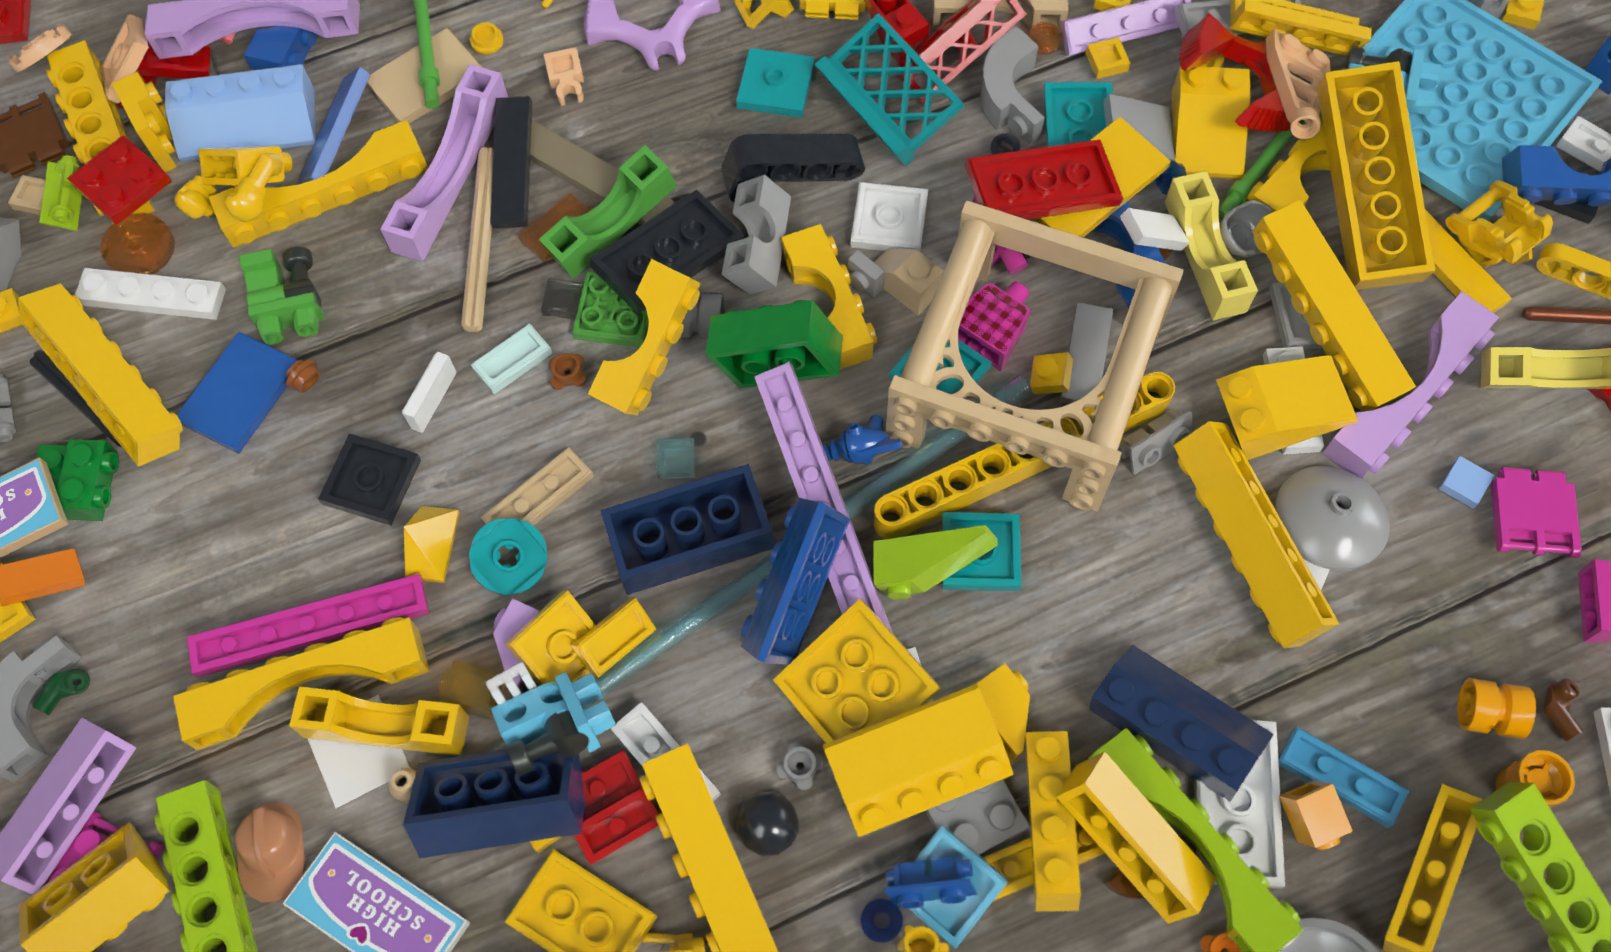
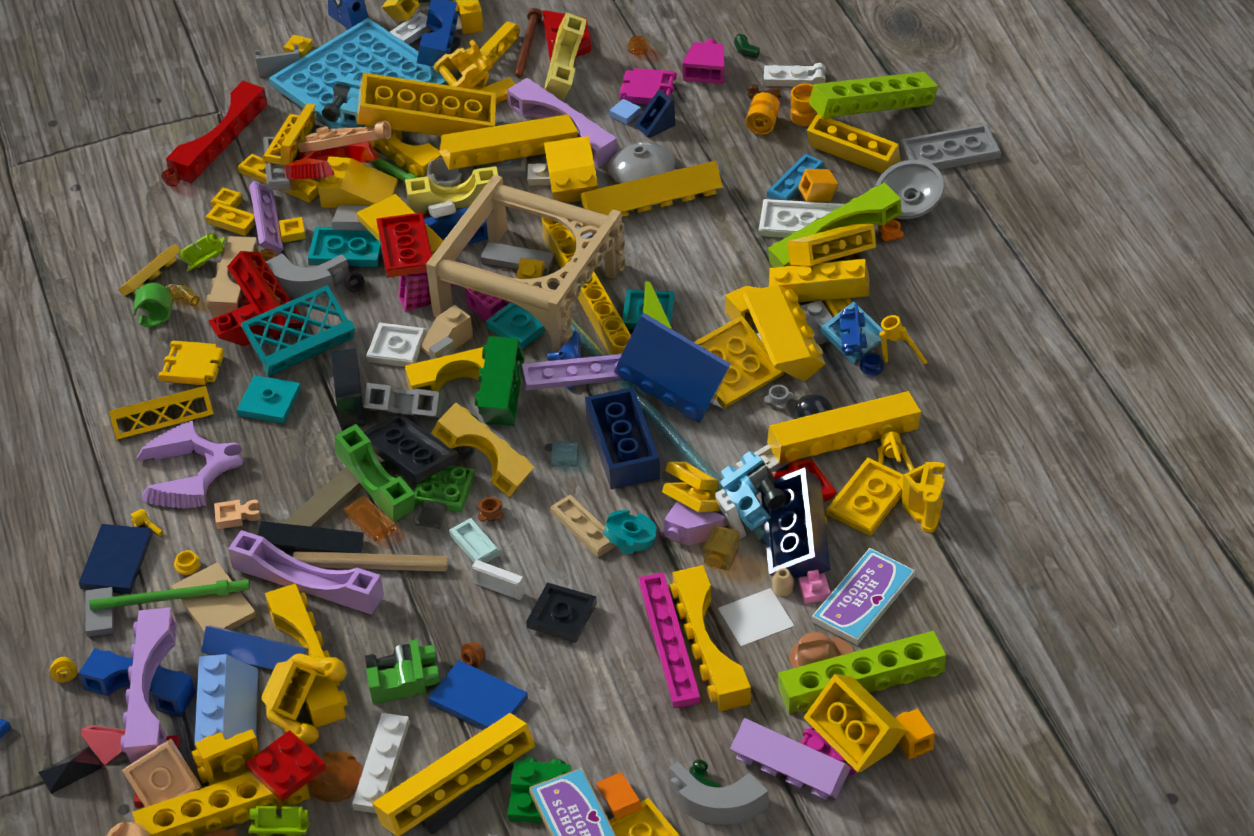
camera: 85 degrees left, 20 degrees down
yellow arch [289,687,469,756] -> none
yellow slope [404,506,460,583] -> none
dark blue slope [1089,645,1274,802] -> none
none -> dark blue slope [634,89,675,138]
none -> bright pink tile [799,570,831,604]

